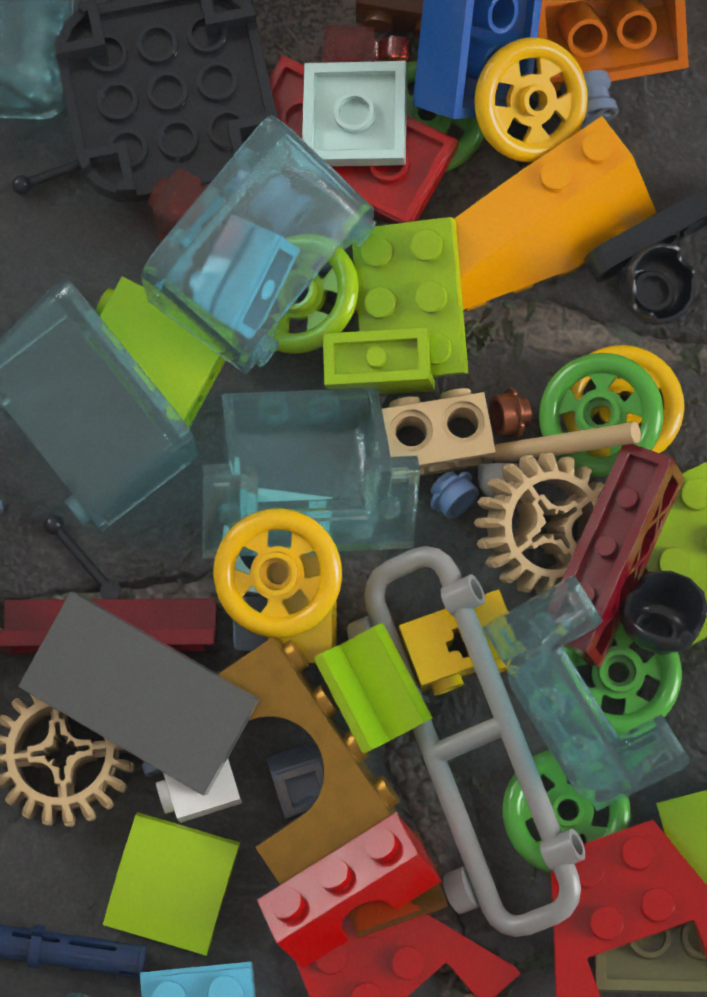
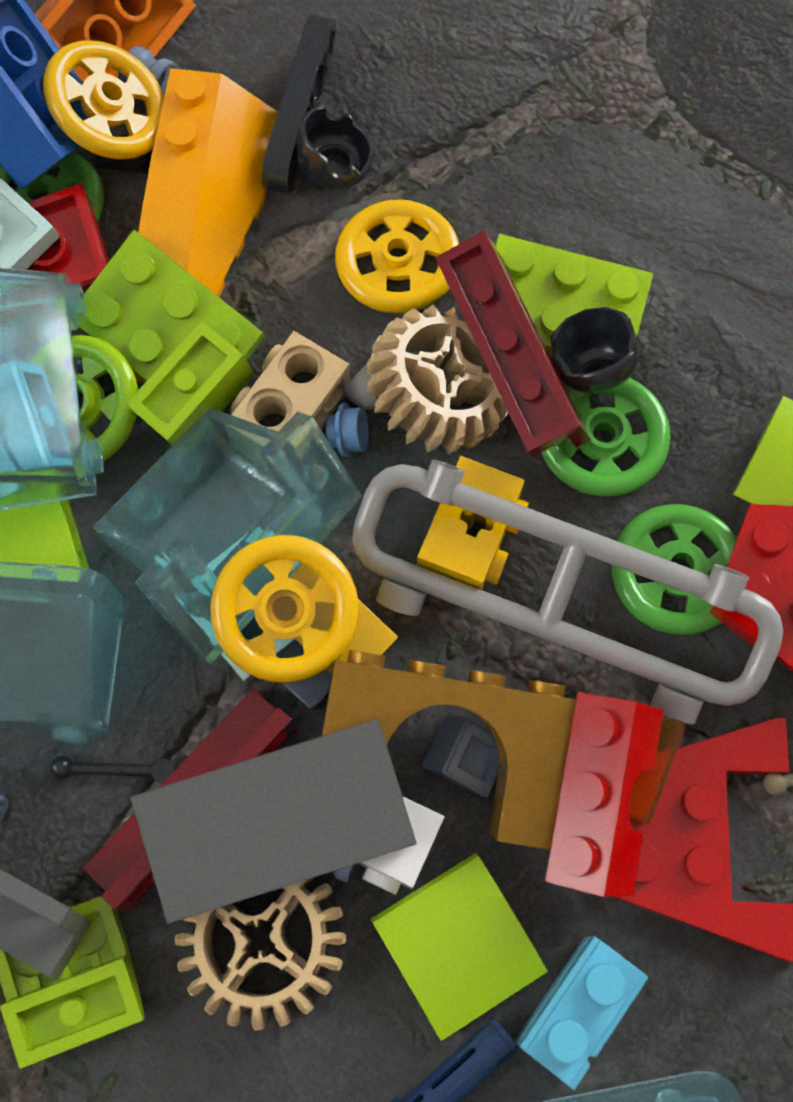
camera: 45 degrees left, 5 degrees down
lime panel [314,623,433,754] -> none
clear light blue windscreen [482,575,691,811] -> none
copper plate [489,388,532,438] -> none
tan bar [494,422,641,463] -> none
bright green plate [539,353,664,477] -> none

